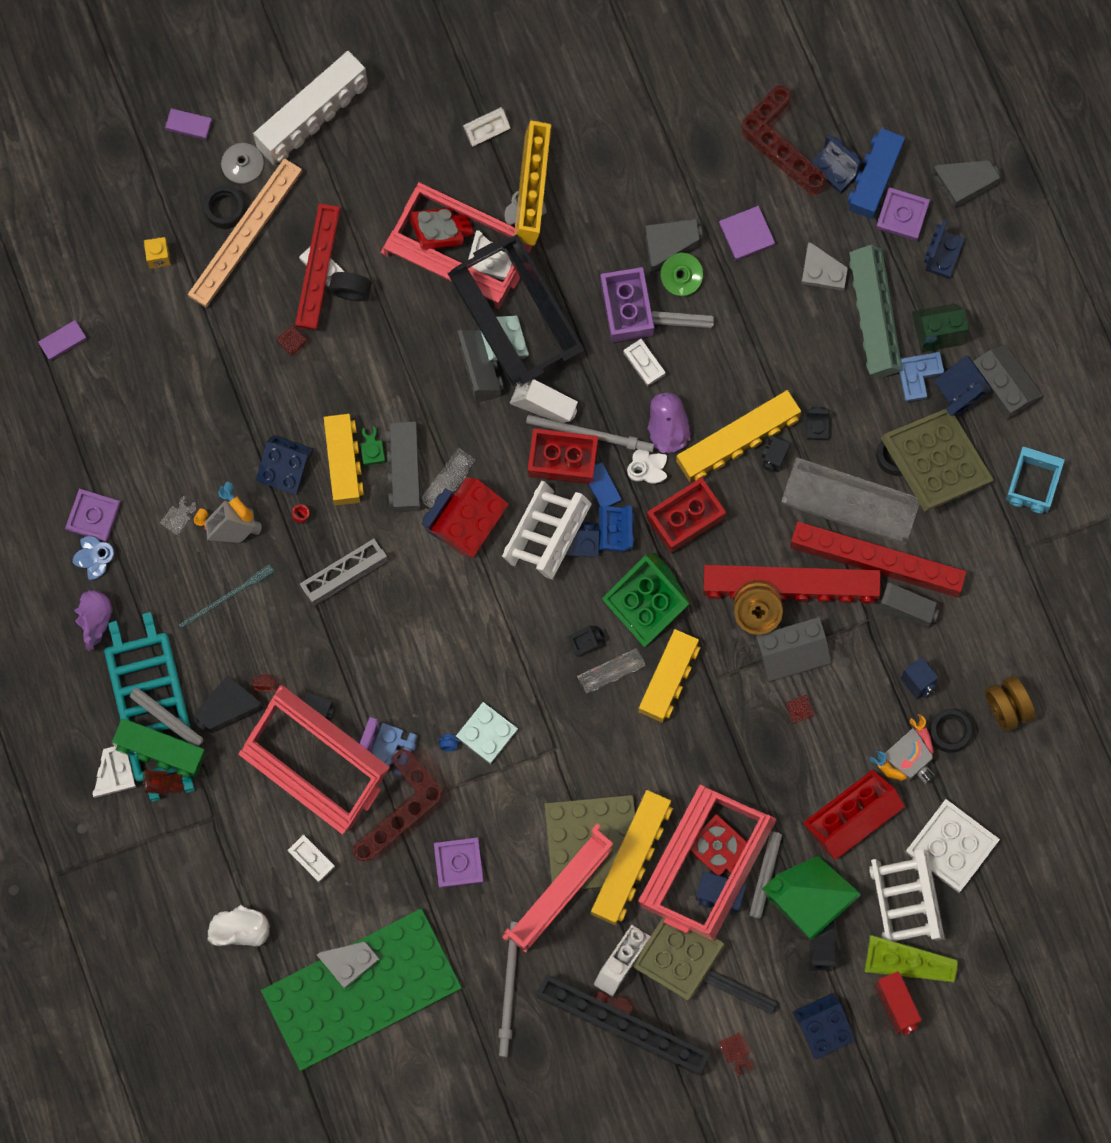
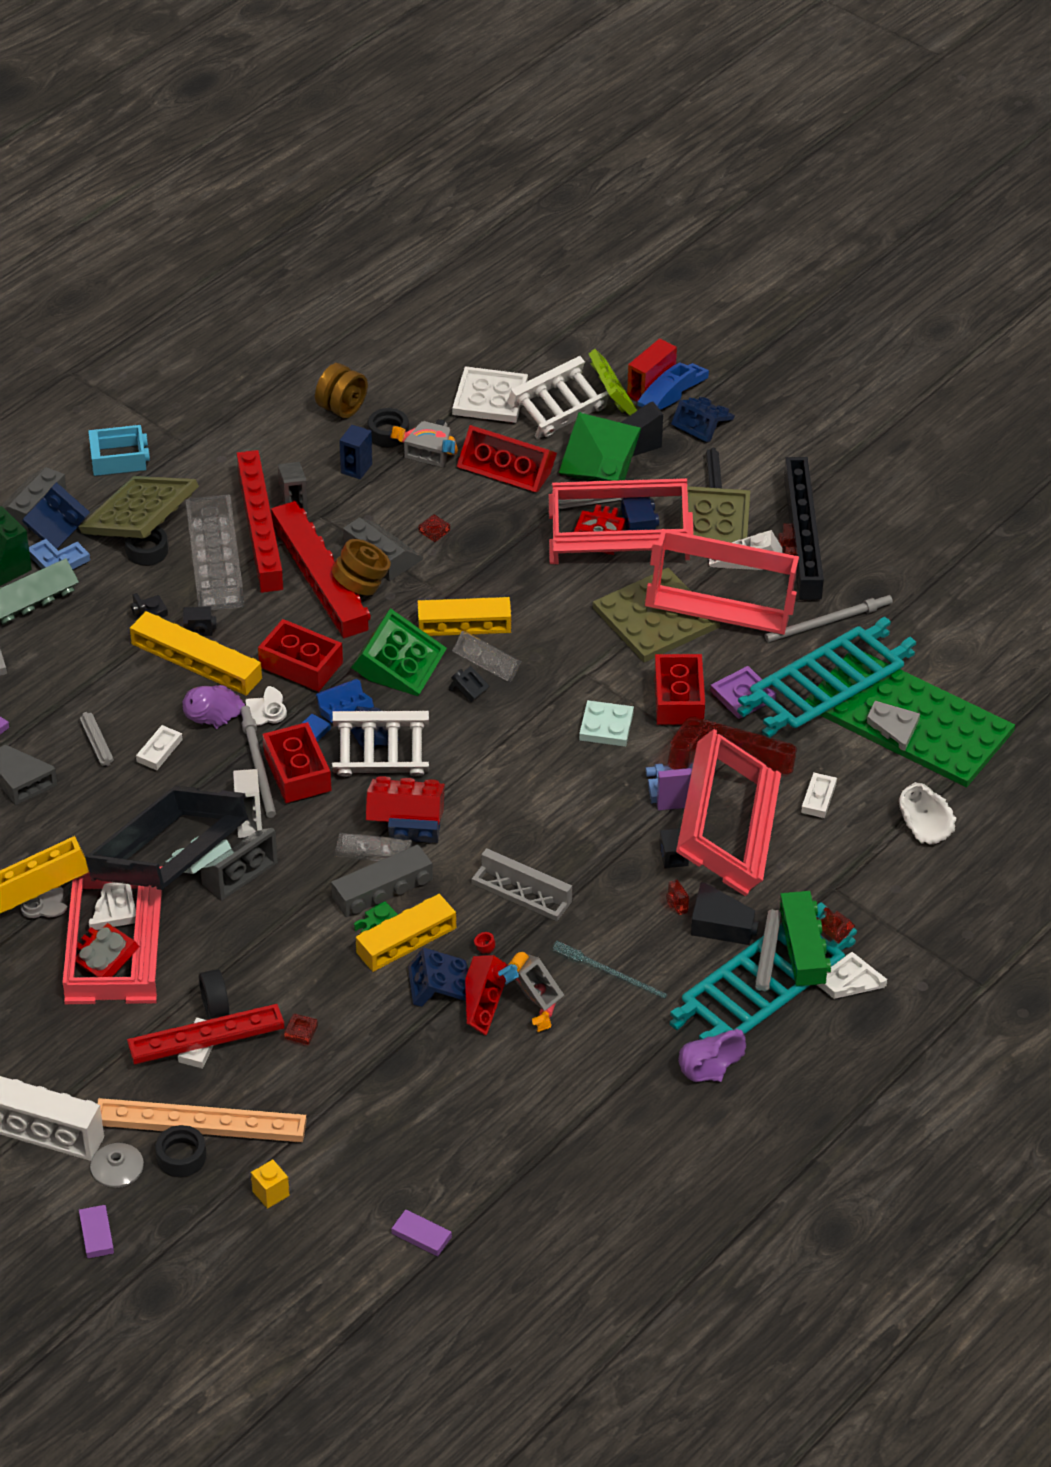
camera: 120 degrees left, 30 degrees down
medium lavender tile [65,489,121,543] -> none
medium blue plate [72,536,114,580] -> none
clear plate [160,496,197,537] -> none
blue plate [438,734,460,751] -> none
yellow brick [591,790,673,926] -> none
medium lavender brick [600,267,654,343] -> none
bright green dish [660,253,703,296] -> none
clear red plate [718,1033,752,1076] -> none
none -> red slope [465,955,508,1035]
none -> blue slope [637,362,709,410]
none -> red brick [654,654,705,725]
none -> teal bar [737,616,916,738]

